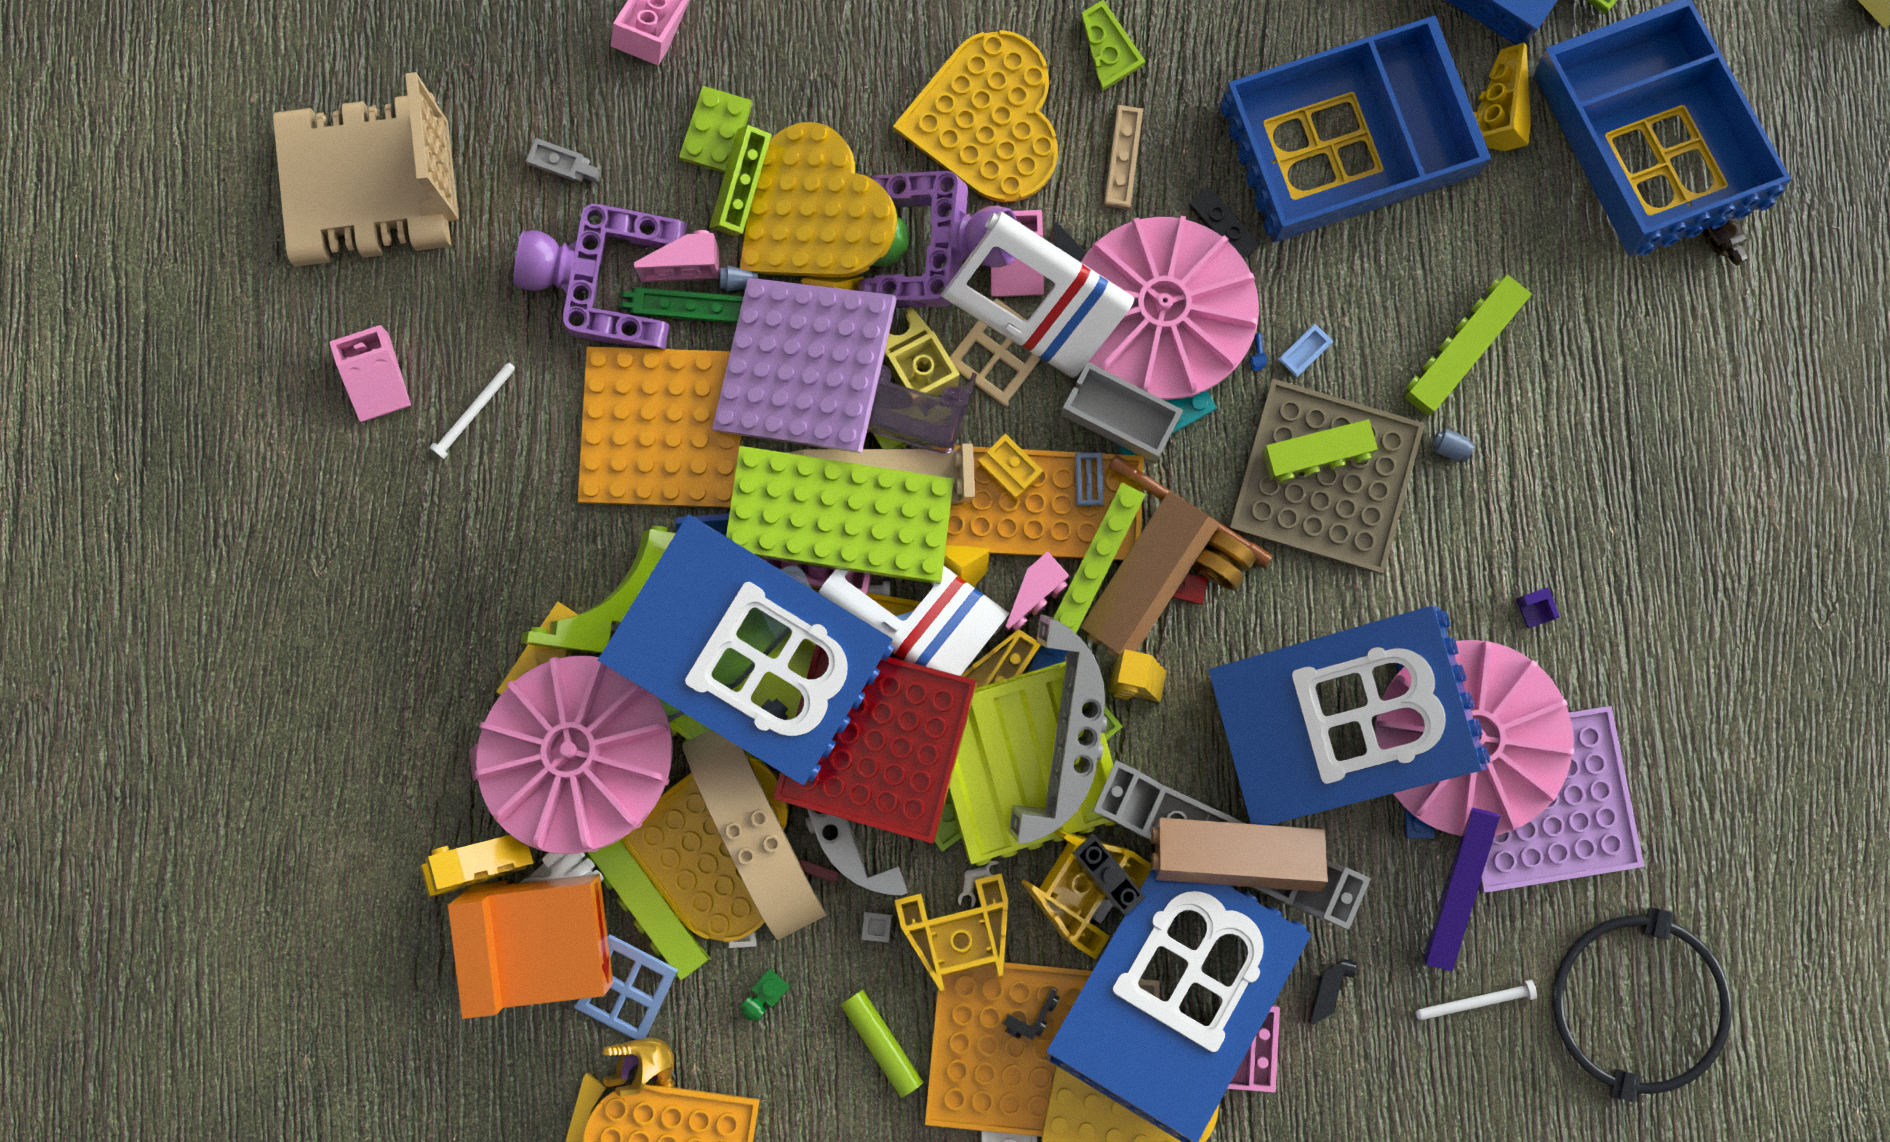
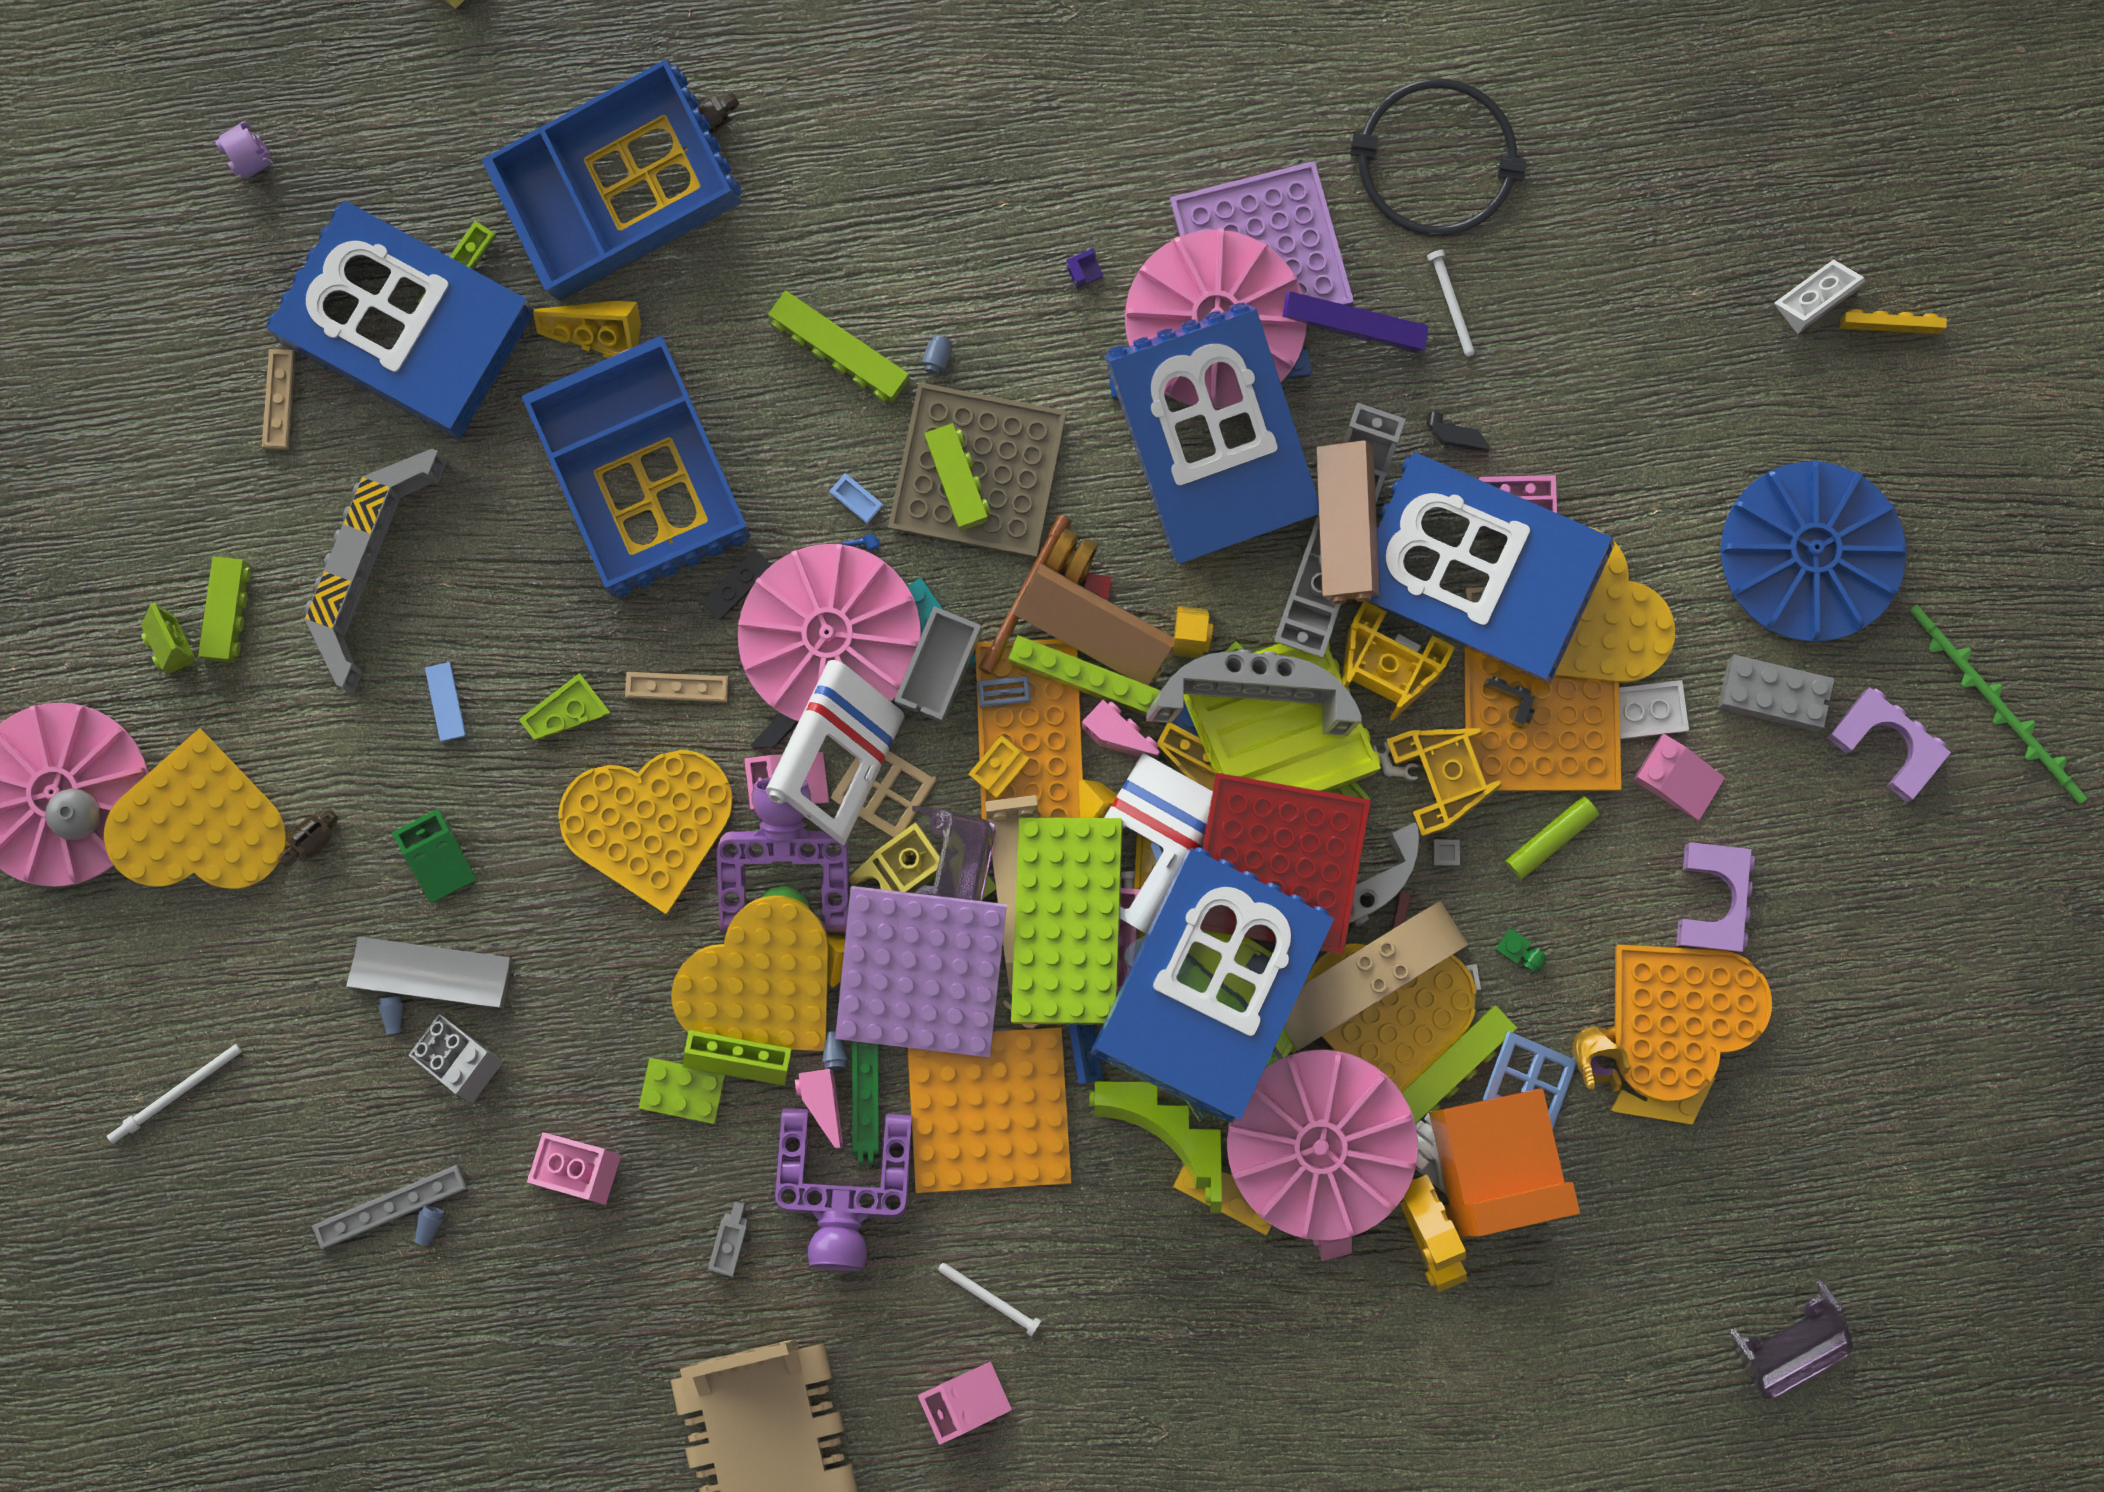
camera: 90 degrees left, 0 degrees up
black slope [1072,834,1146,916] -> none

